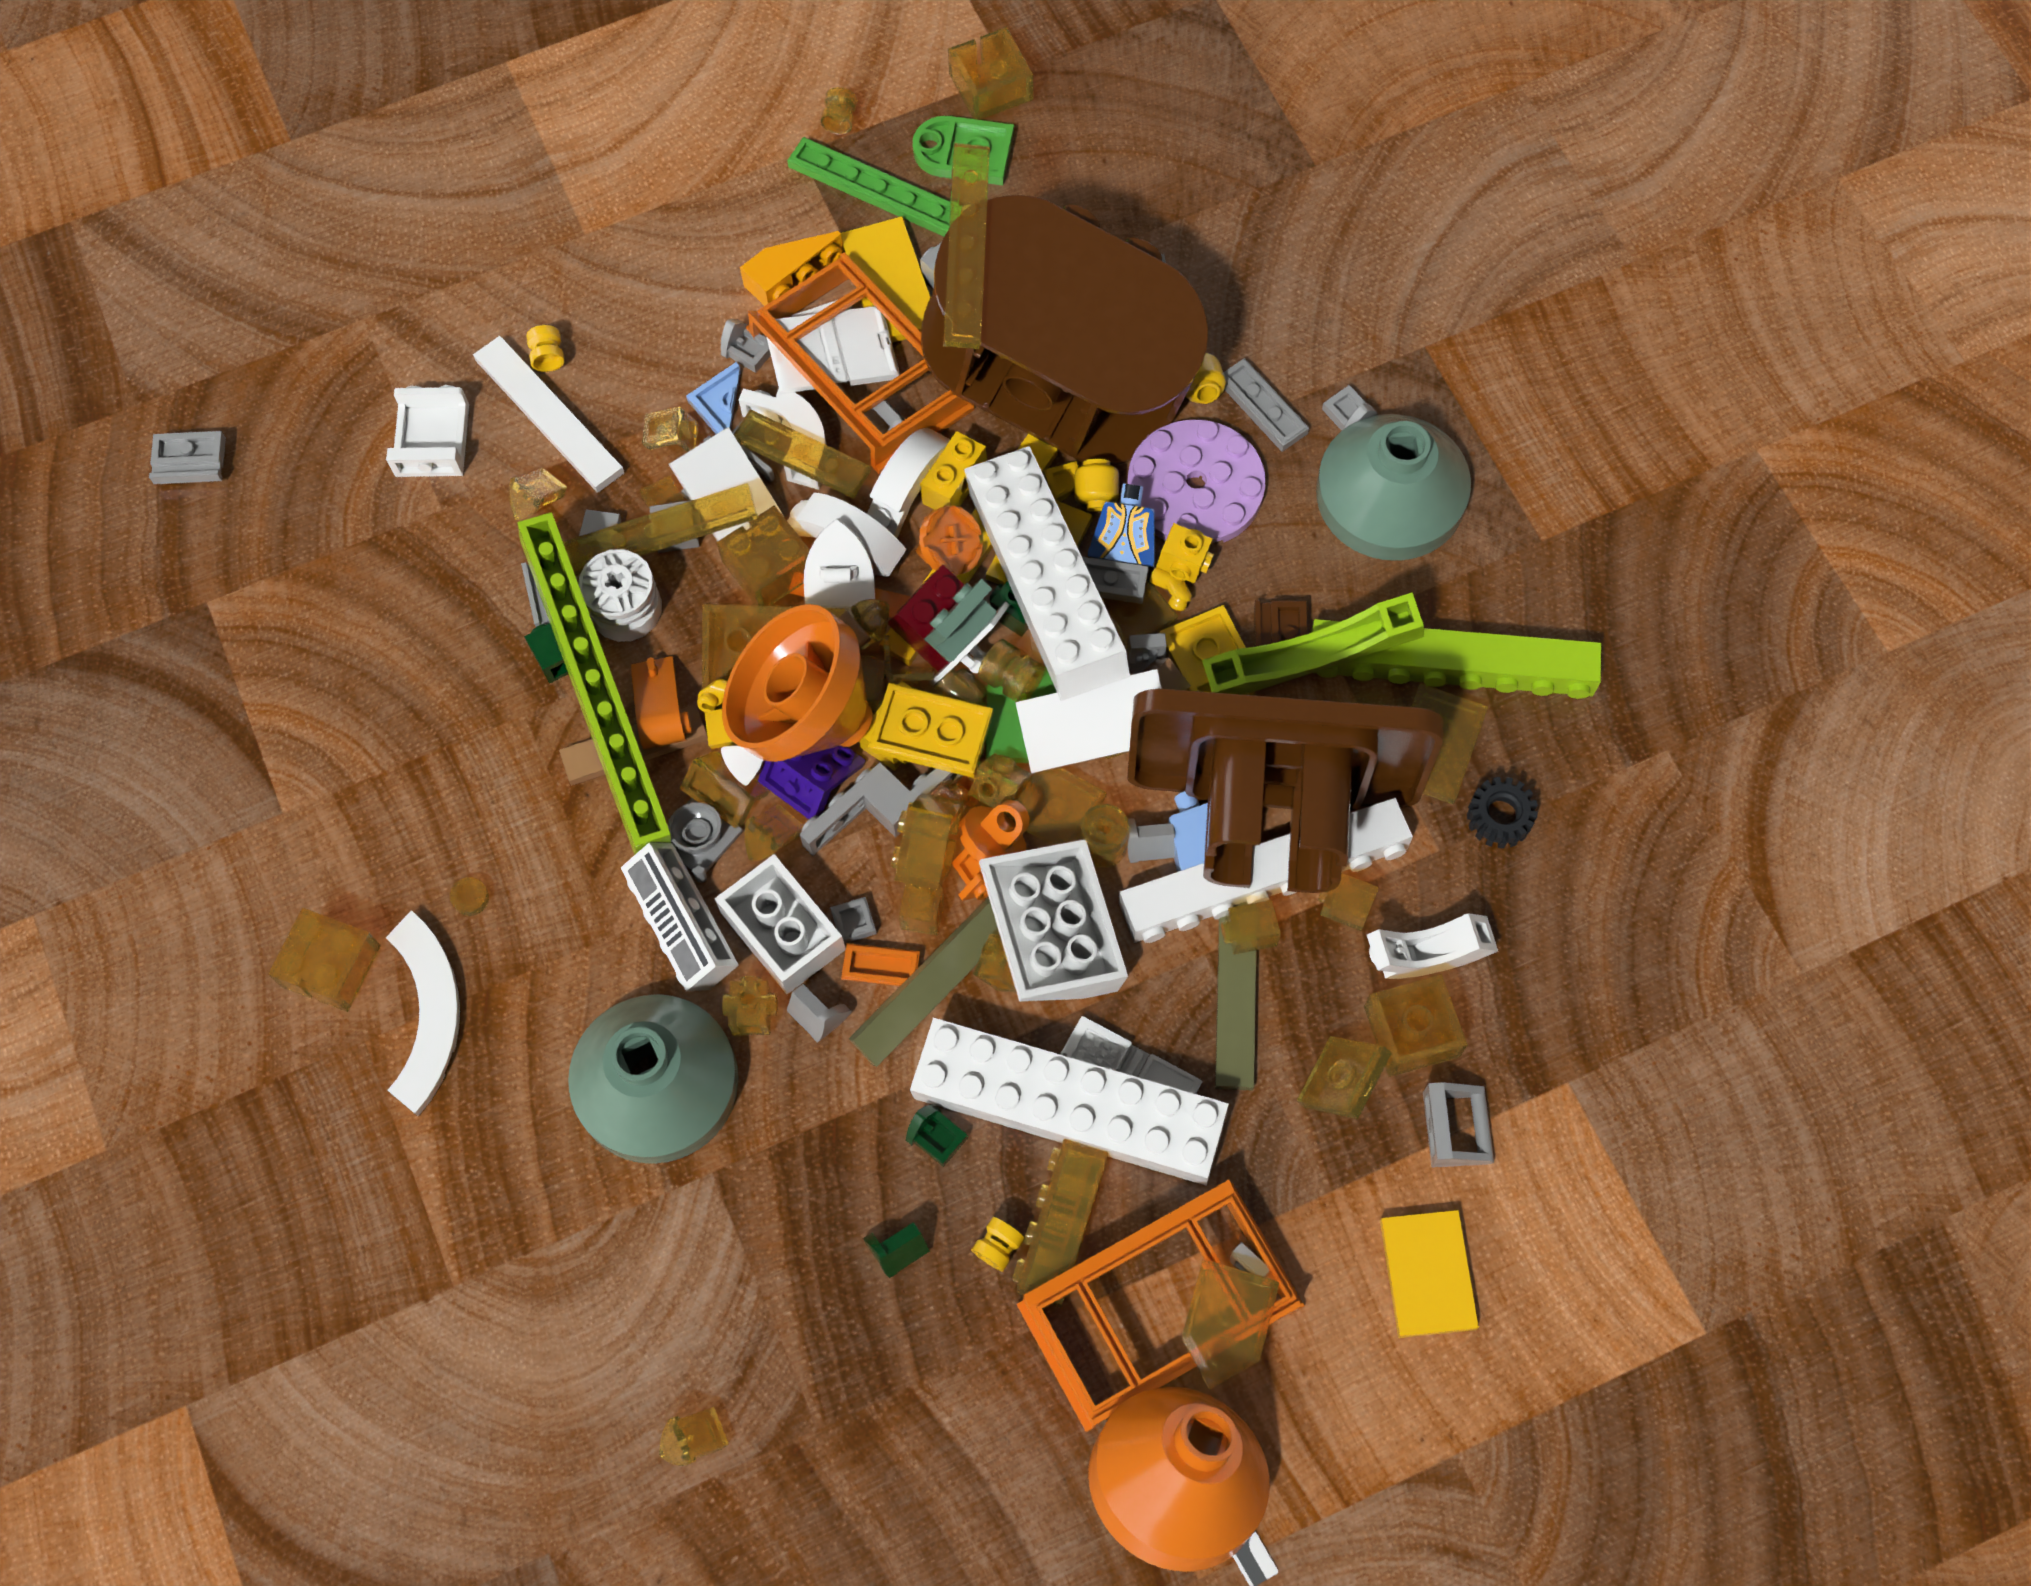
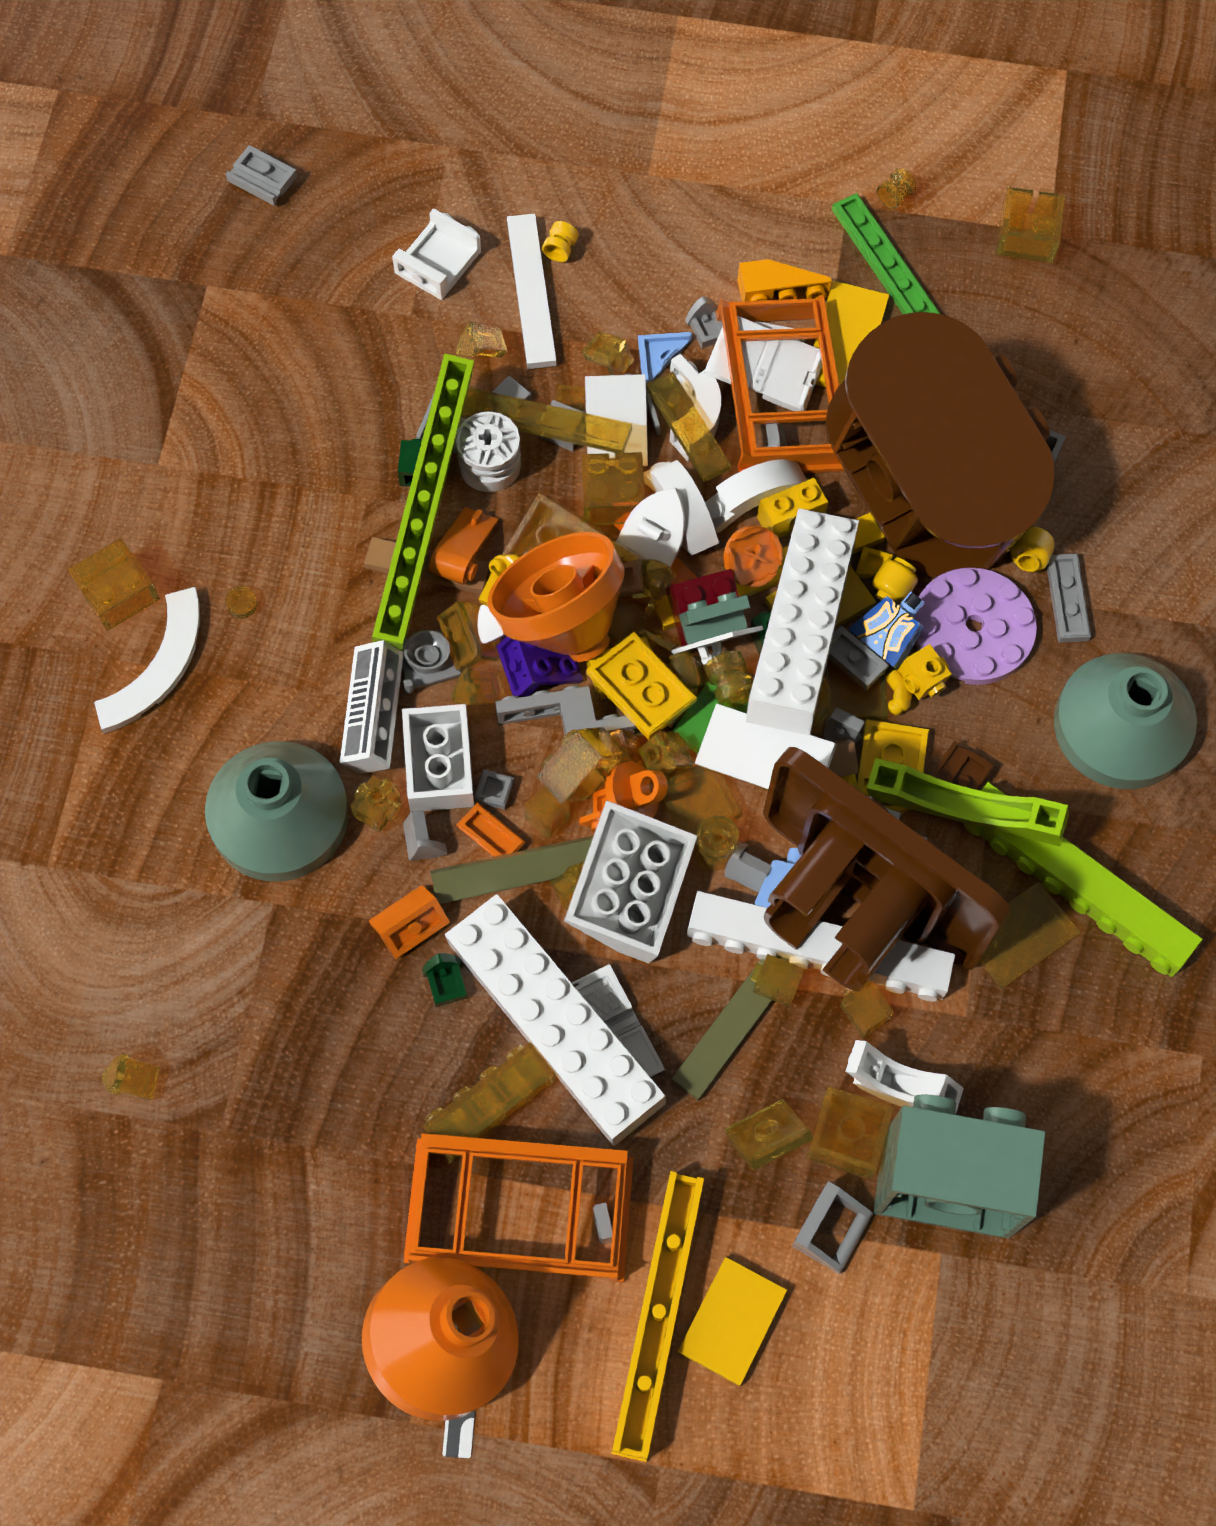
camera: 30 degrees right, 0 degrees up
dark green tile [862,1222,930,1278] -> none
bright green tile [913,116,1014,185] -> none
clear yellow tile [943,143,990,349] -> none
yellow wheel [971,1217,1025,1272] -> none
clear yellow tile [1181,1260,1279,1389] -> none
light grey tile [1322,385,1378,431] -> none
black tyre [1467,777,1538,848] -> none
none -> orange panel [369,885,450,959]
none -> yellow tile [611,1171,704,1462]
none -> sand green brick [873,1094,1045,1239]

